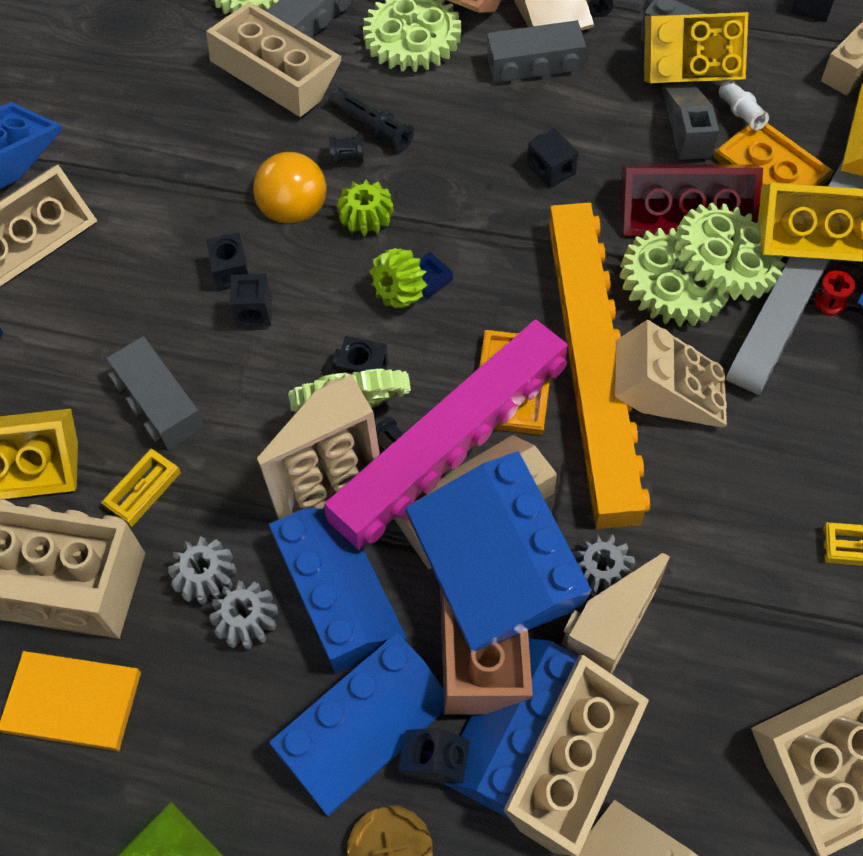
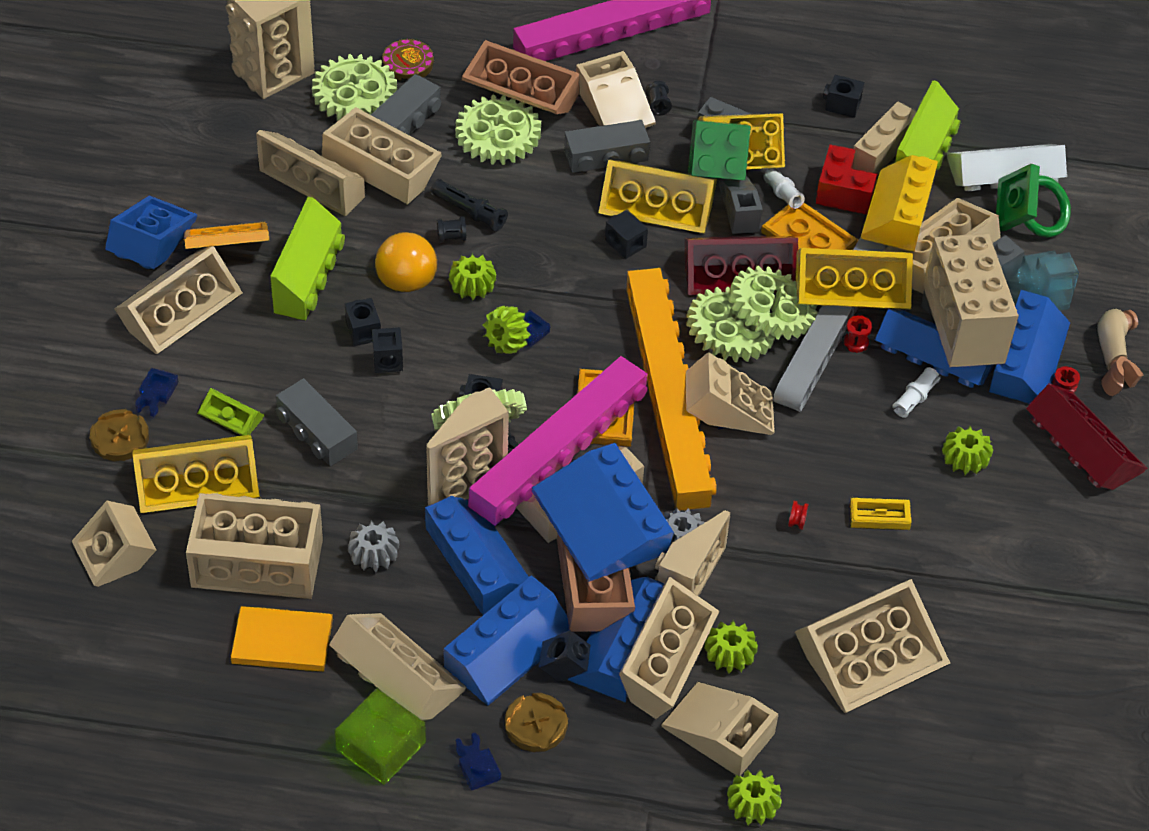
camera: 10 degrees left, 10 degrees down
yellow tile [101,448,181,528] -> none
light grey gear [209,580,278,650] -> none
none -> light orange tile [184,222,269,249]
none -> lime slope [197,388,264,436]
none -> tan slope [256,130,365,217]
none -> lime slope [270,196,345,321]
none -> tan slope [329,613,467,721]
none -> yellow slope [599,160,717,233]
none -> green brick [688,120,751,180]
none -> lime gear [704,620,758,673]
none -> red bush [788,501,809,530]
none -> red brick [816,144,877,215]

